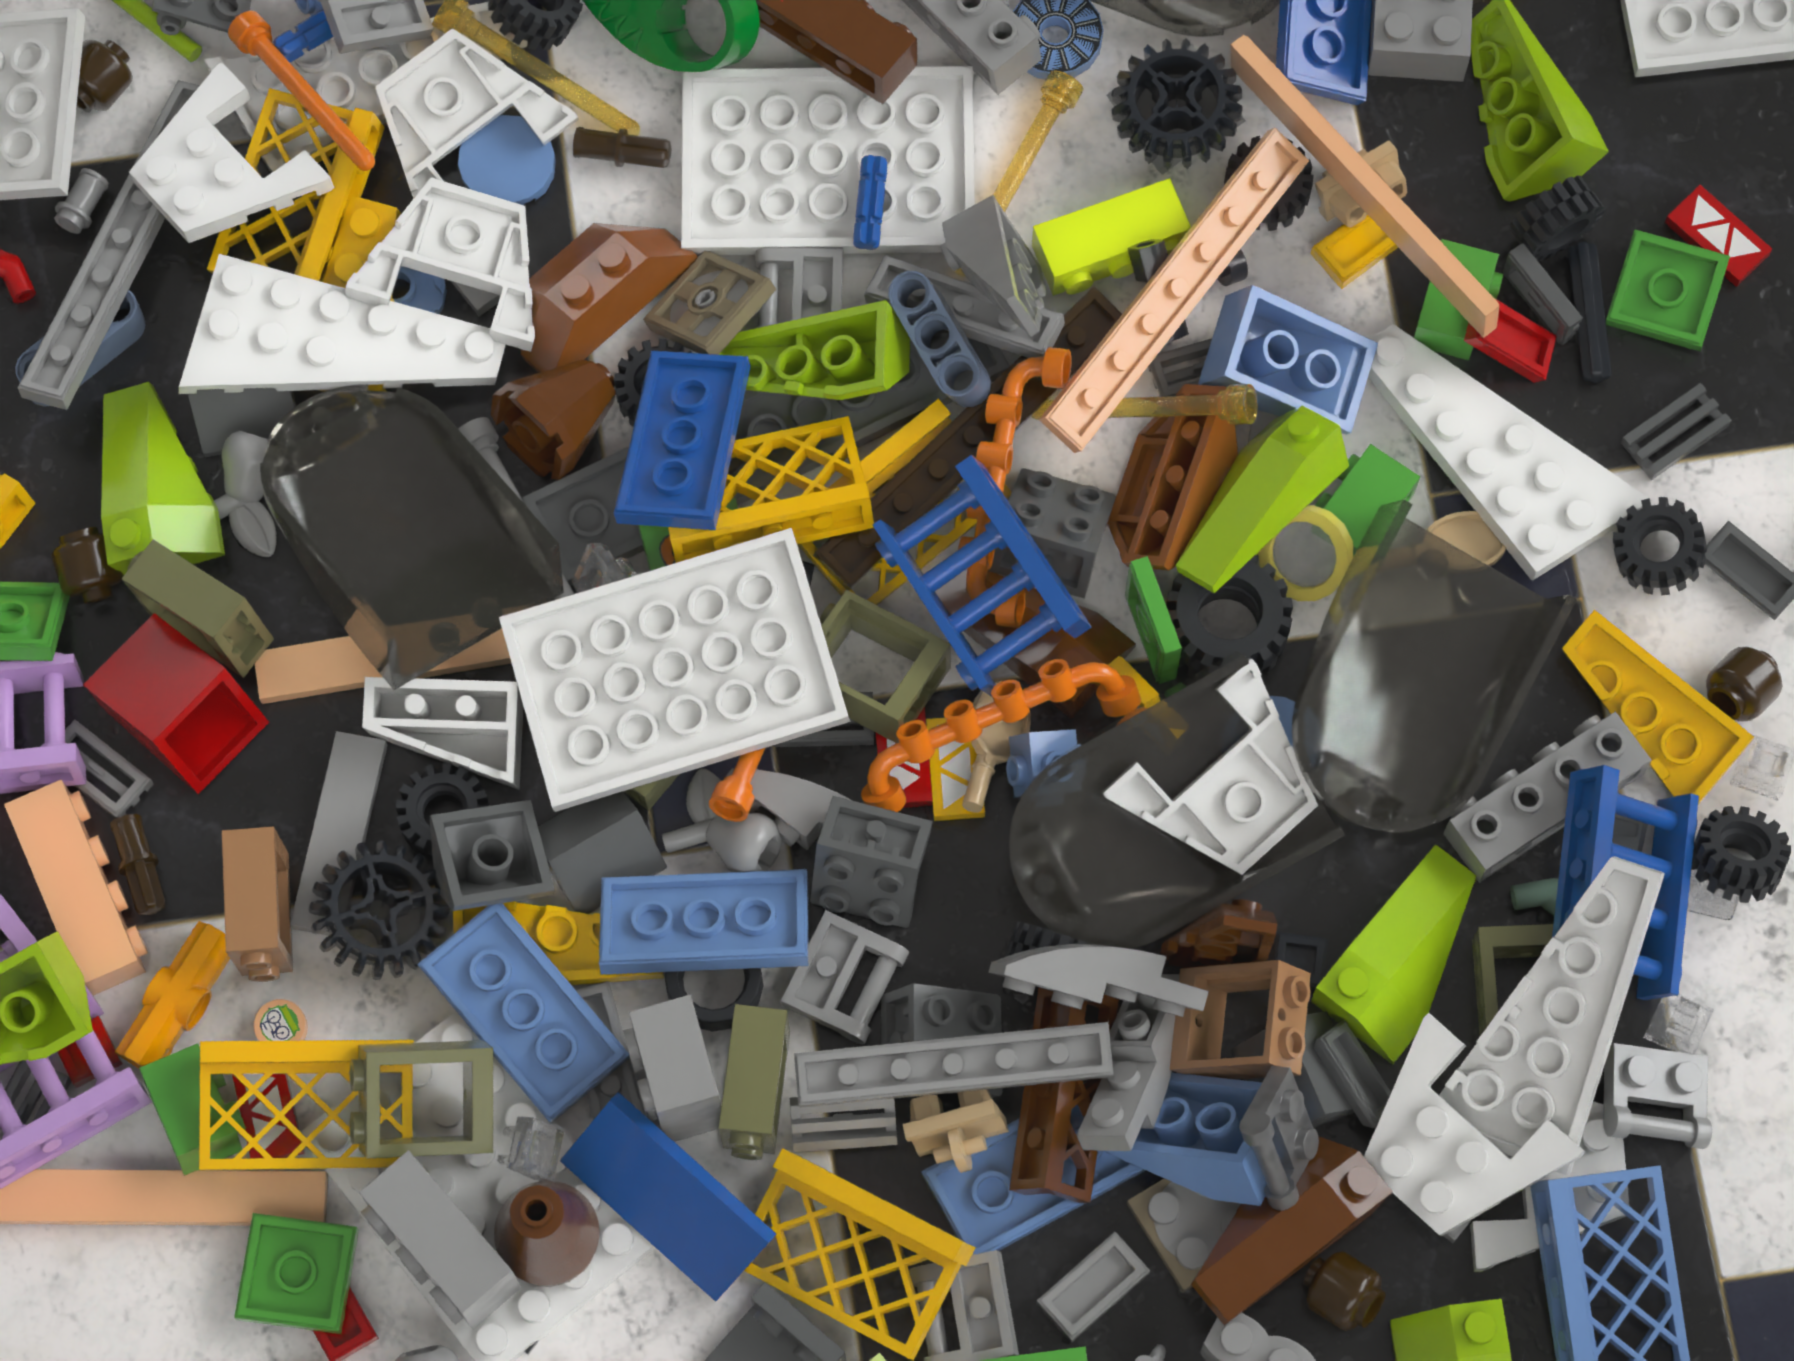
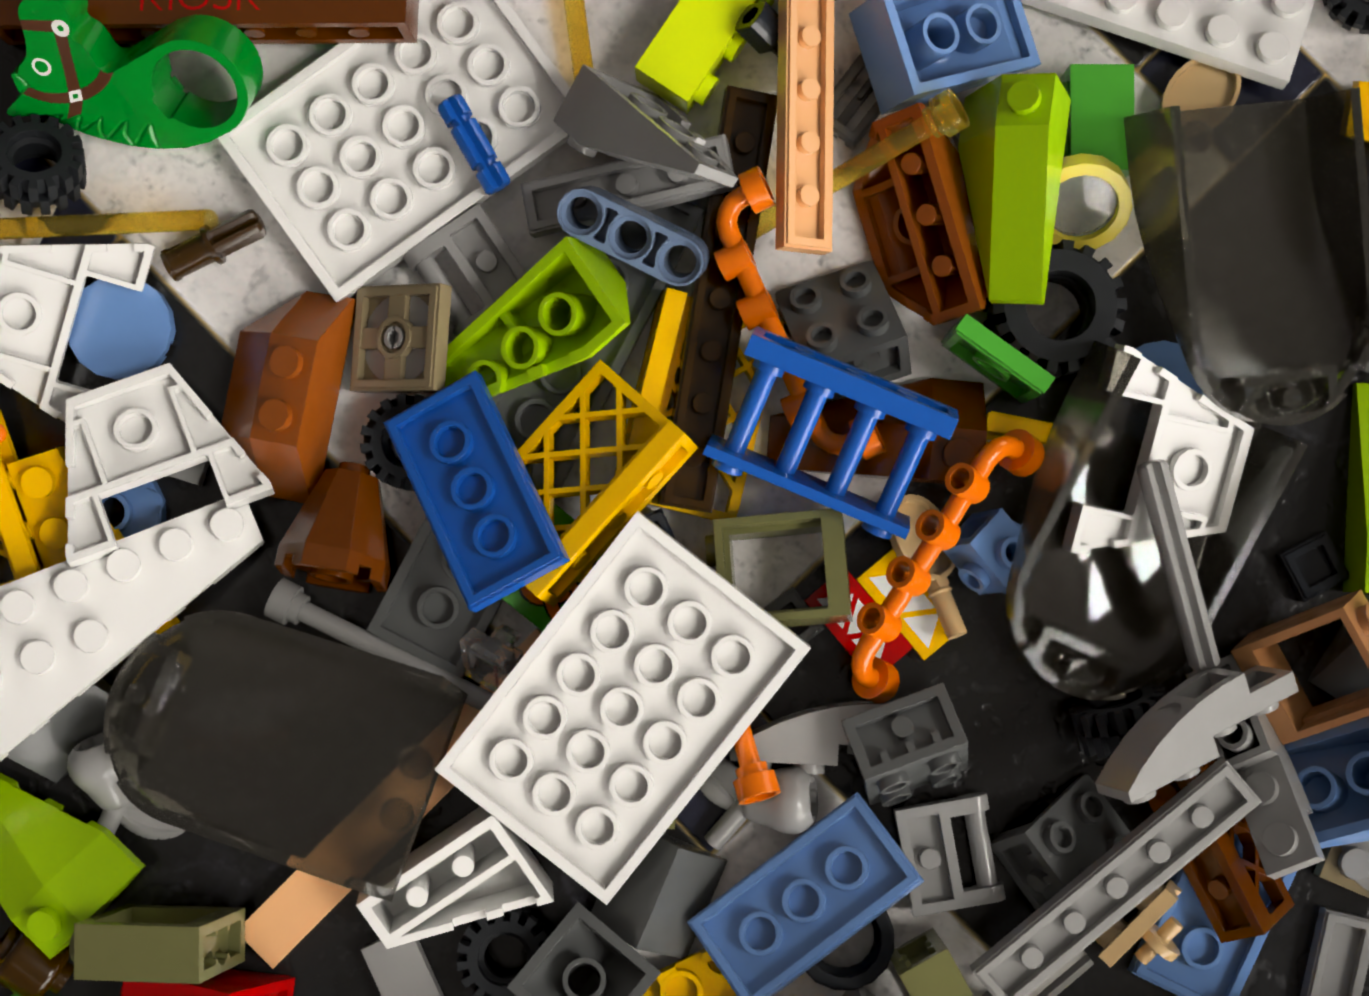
camera: 35 degrees left, 15 degrees up
reddish brown wedge [1160,899,1278,969] -> none
none -> light grey axle [1136,459,1220,671]

